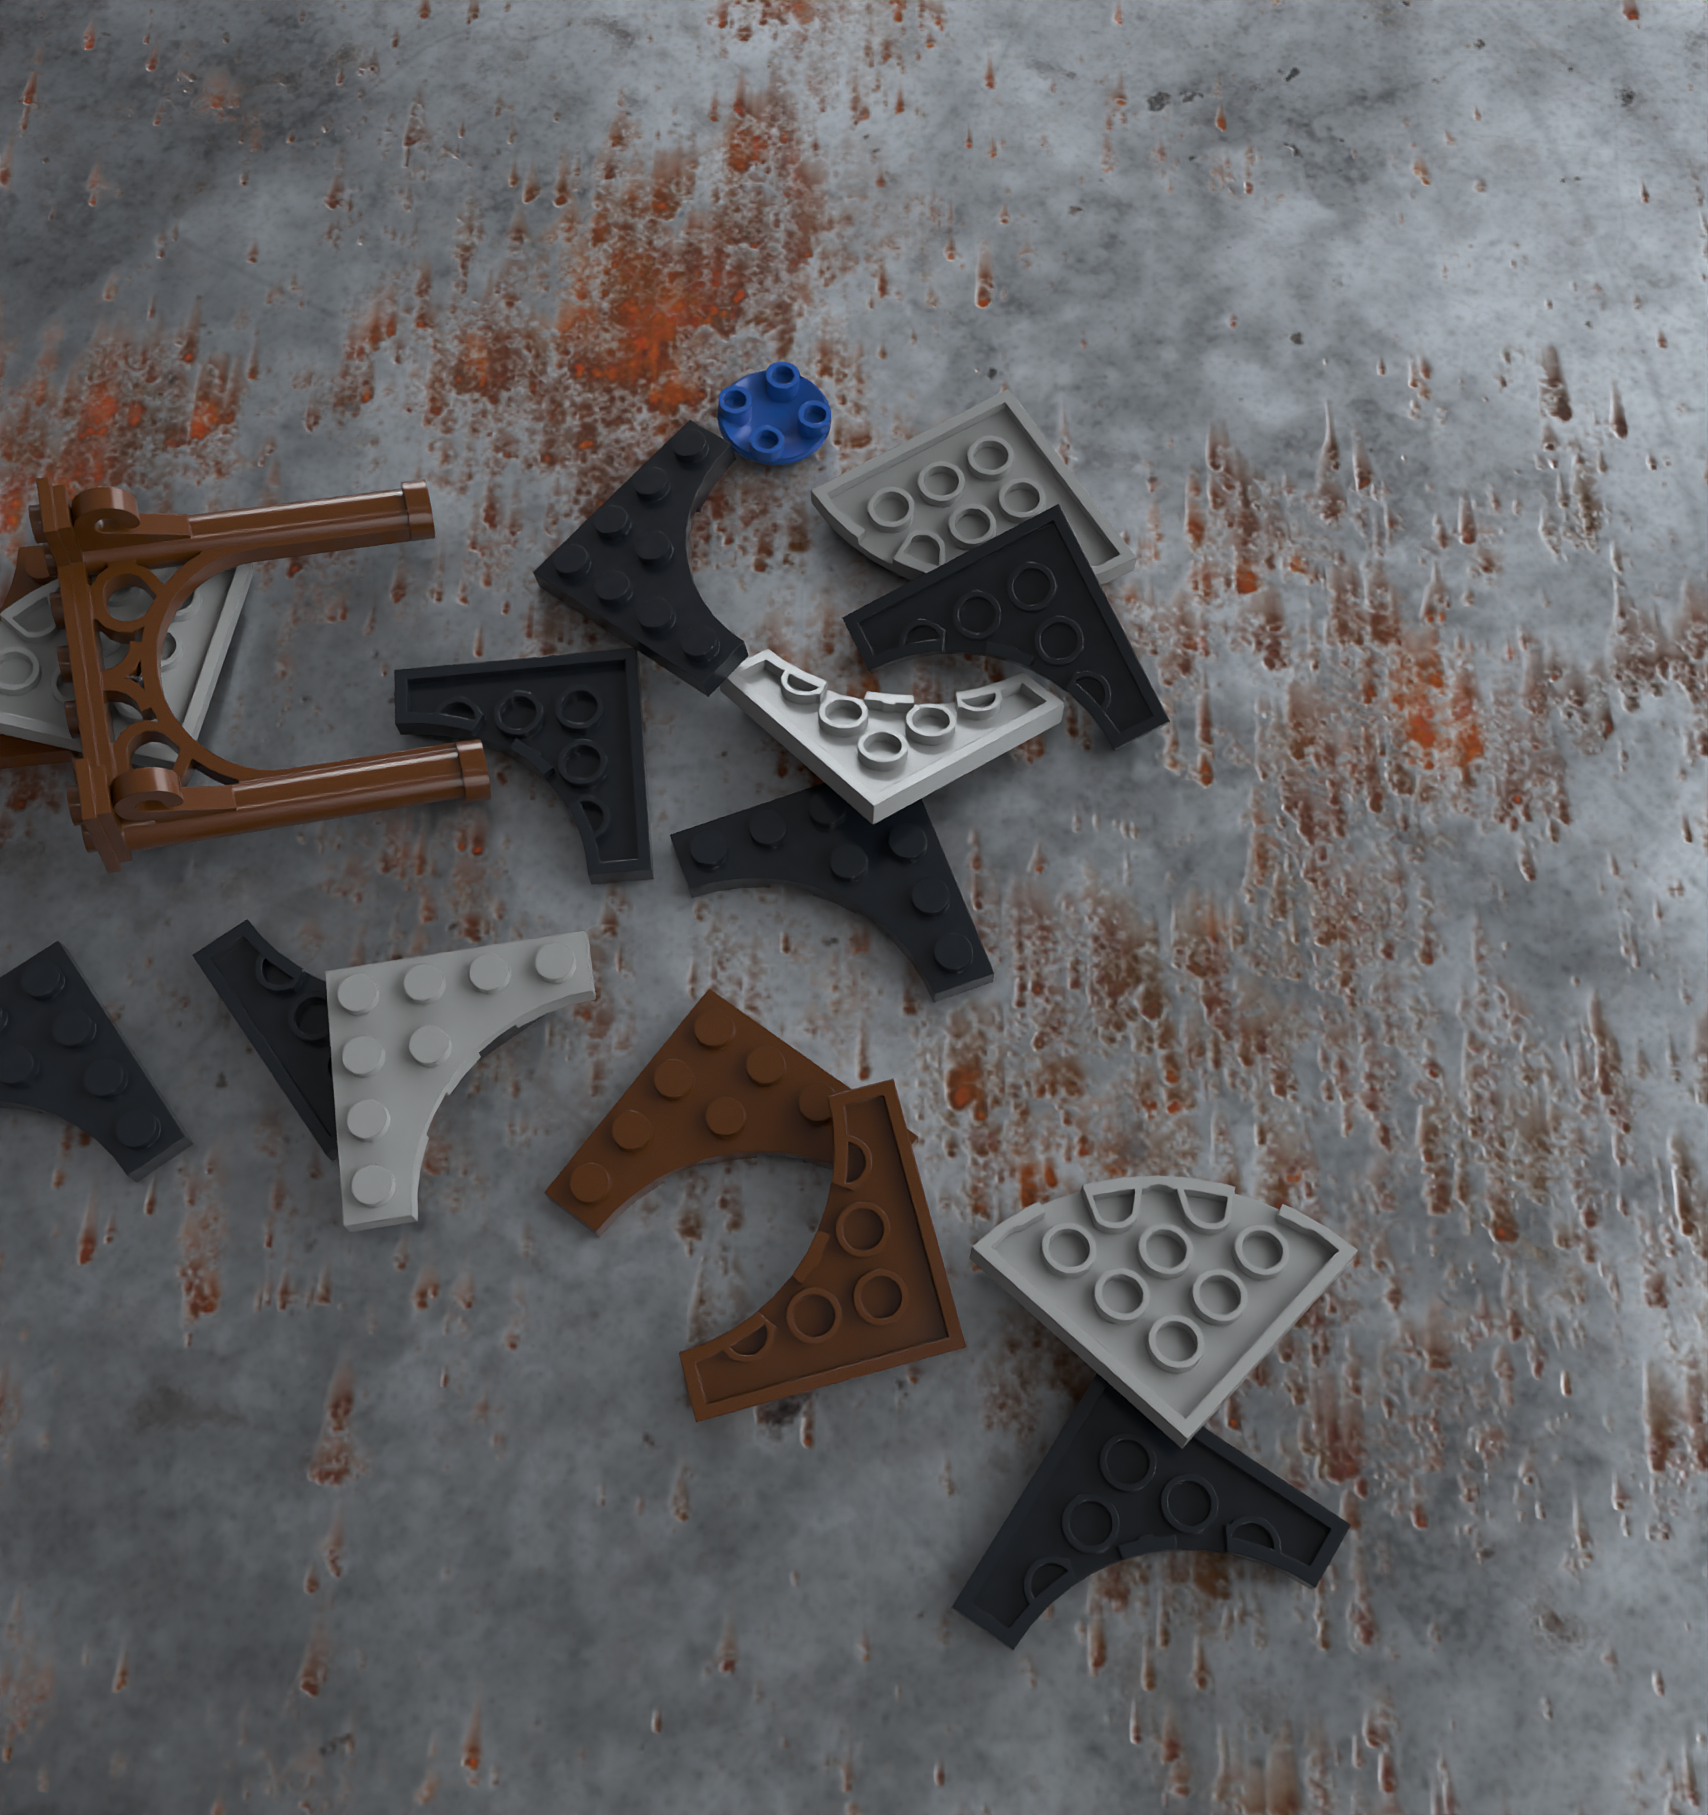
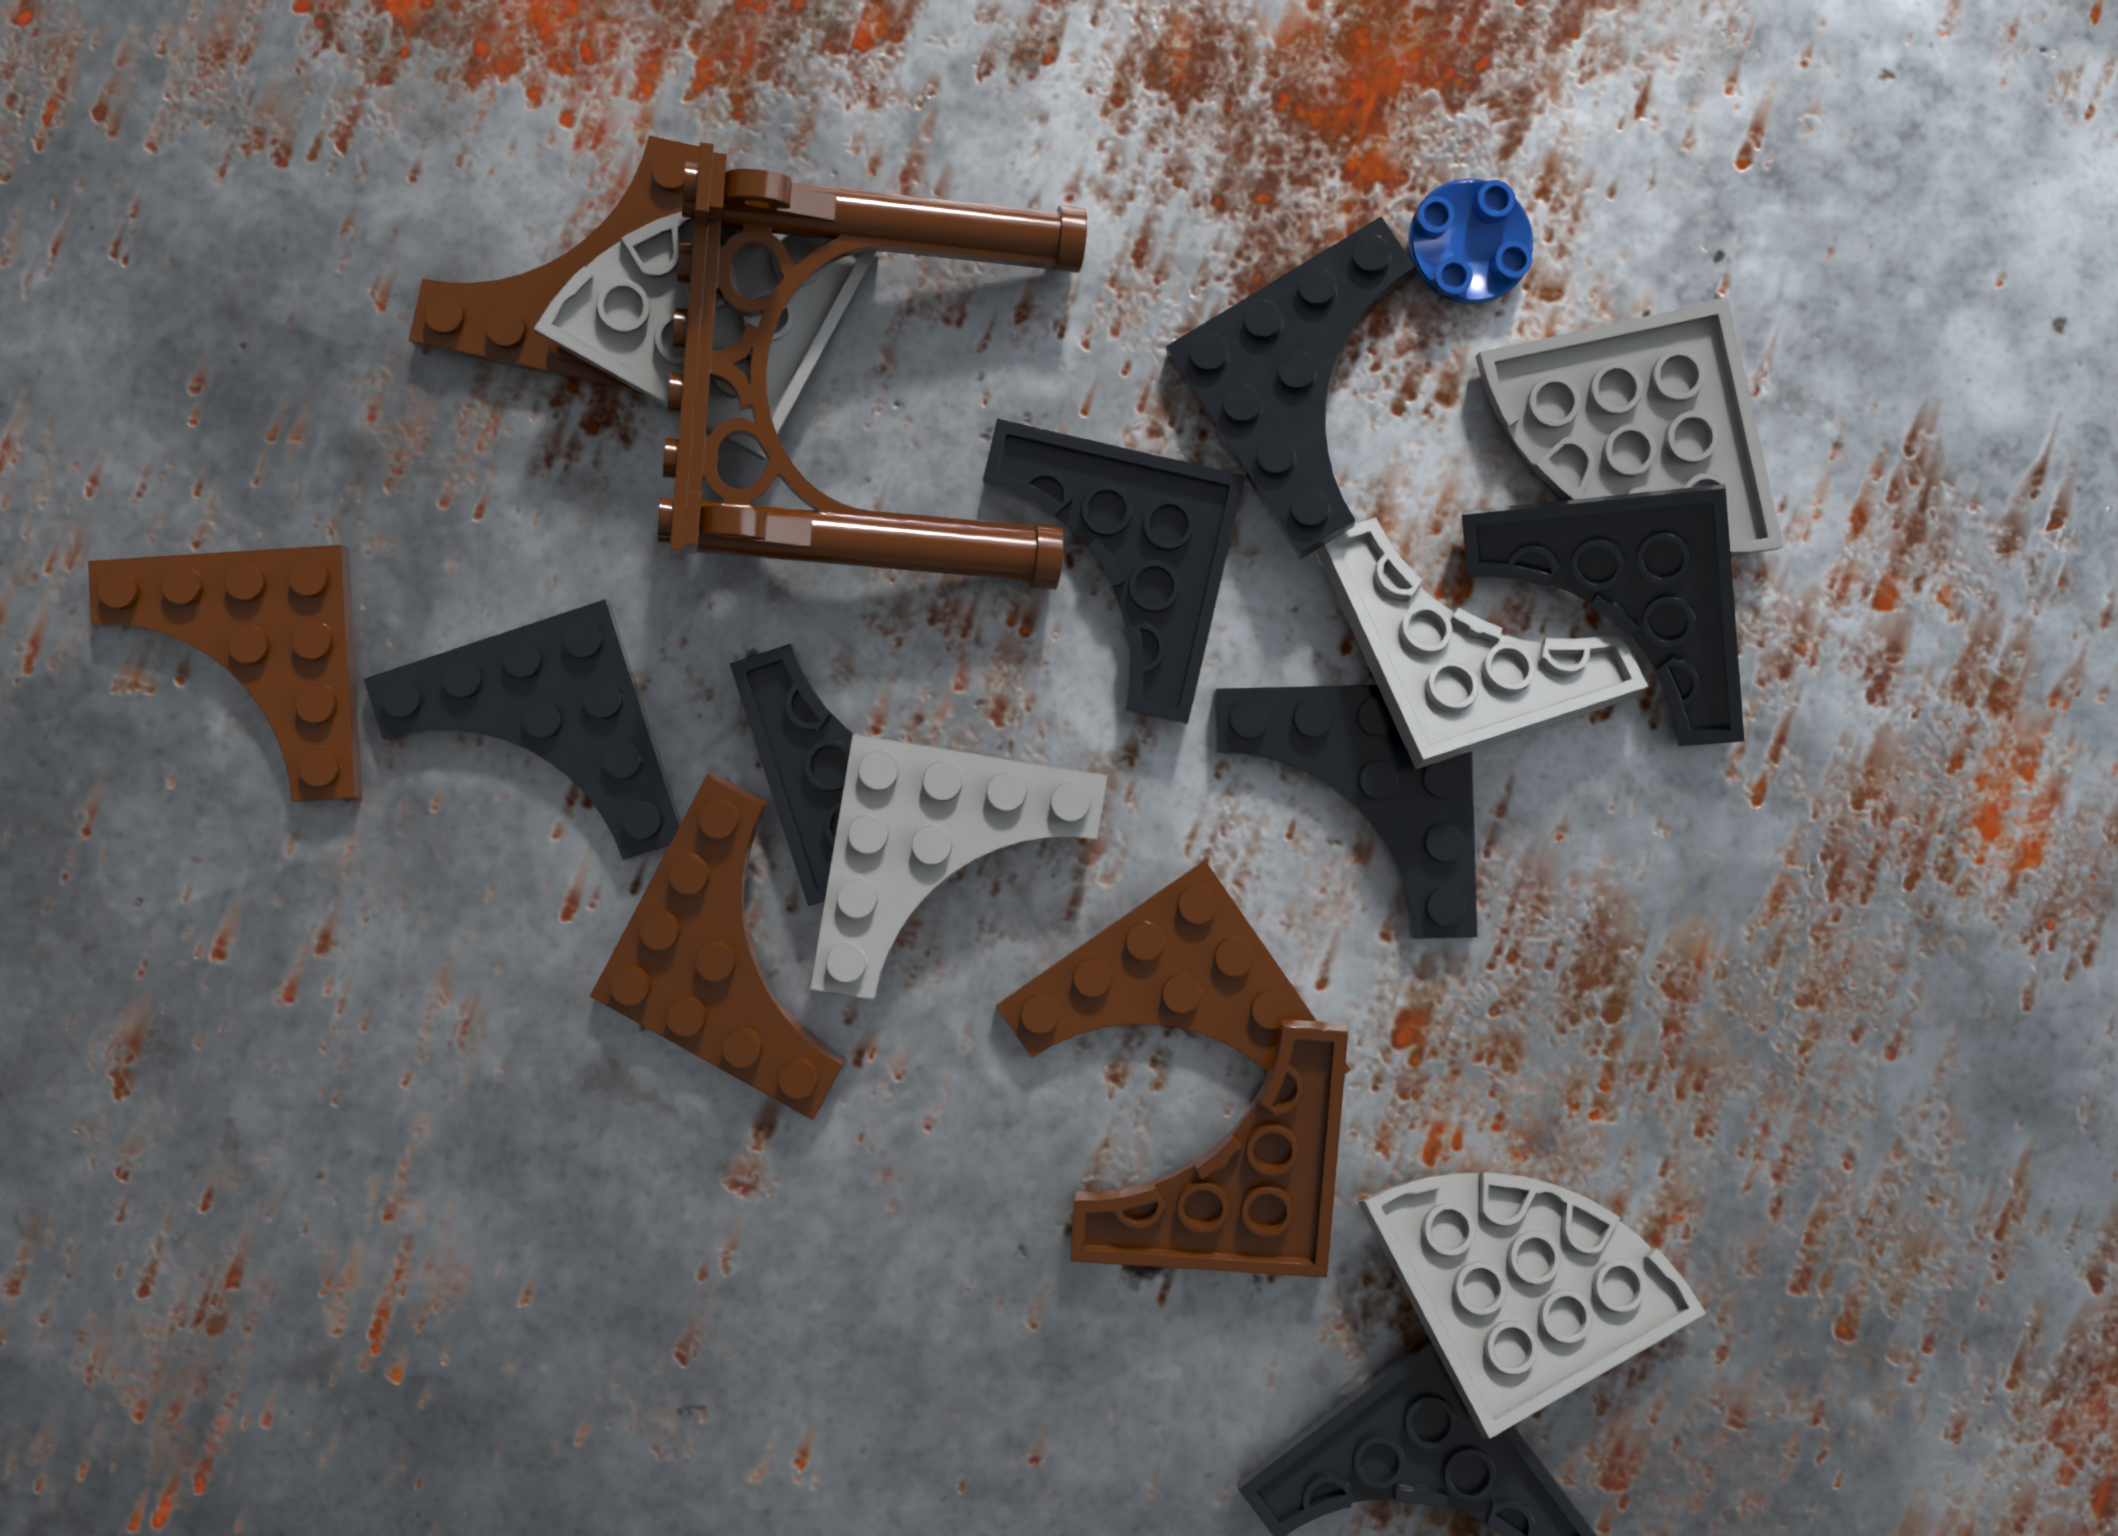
camera: 20 degrees right, 20 degrees up
none -> reddish brown plate [590,772,846,1120]

